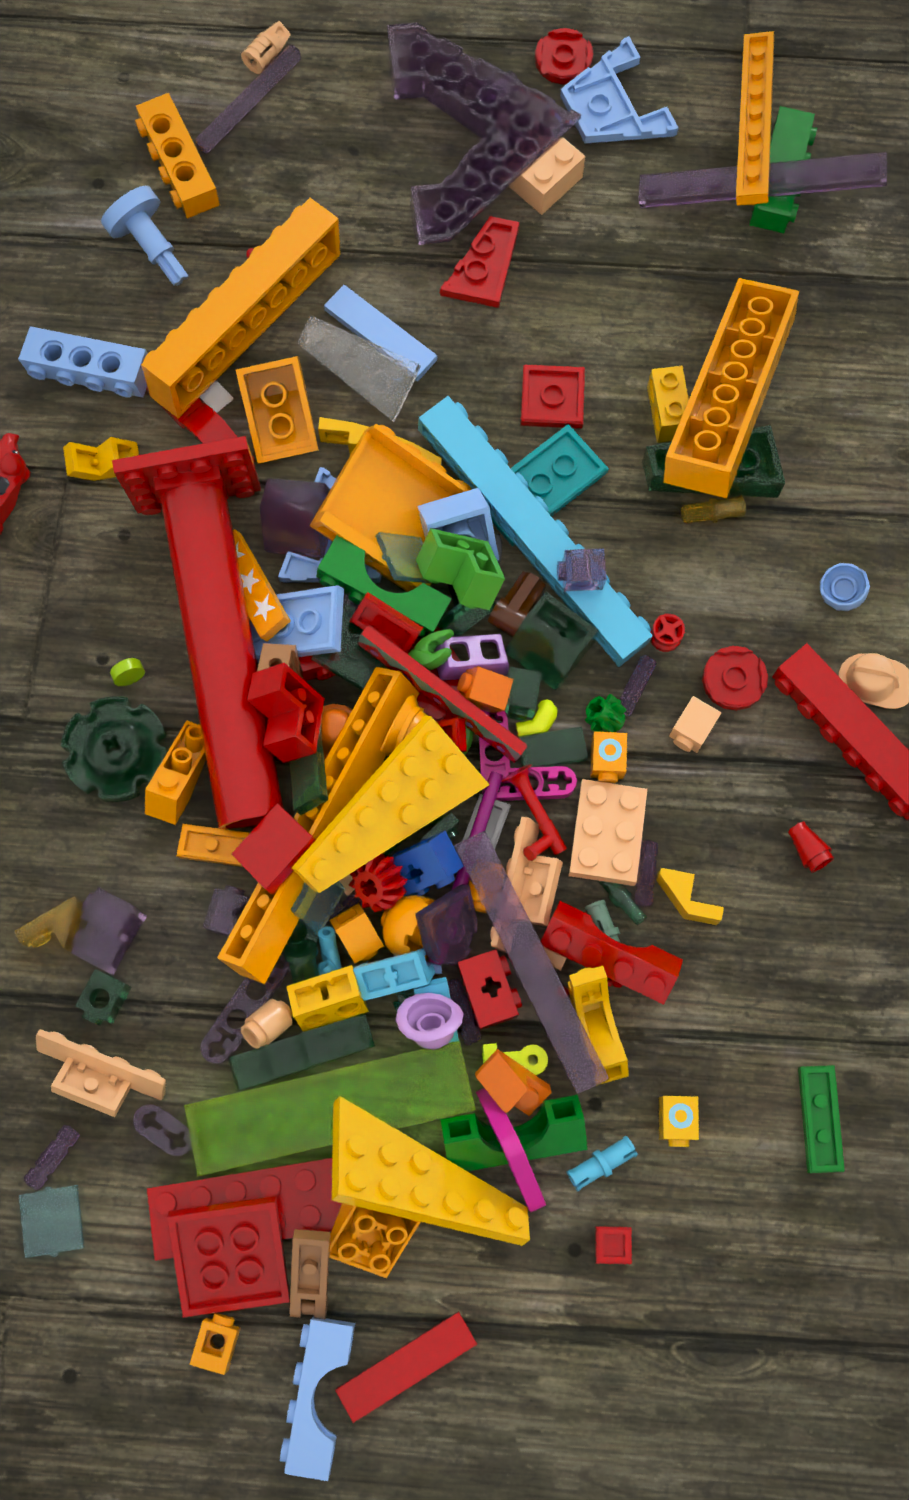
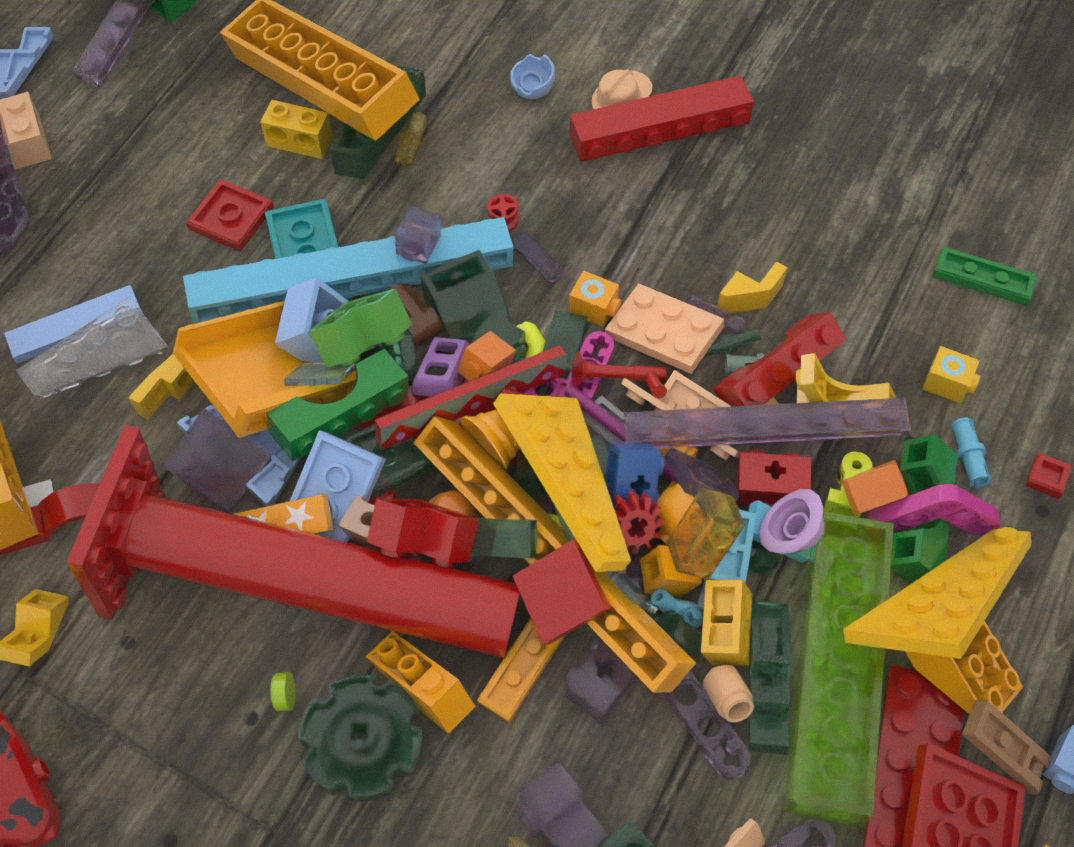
camera: 65 degrees left, 15 degrees down
light orange slope [236,356,319,464] -> none
red tile [350,592,423,653] -> none
bright green hand [408,629,454,671] -> none
red wing [440,216,520,308] -> none
green gear [585,694,627,732] -> none
light nougat brick [669,696,721,753] -> none
red tile [702,646,768,711] -> none
red cone [788,821,834,873] -> none
none -> clear yellow brick [667,487,745,580]

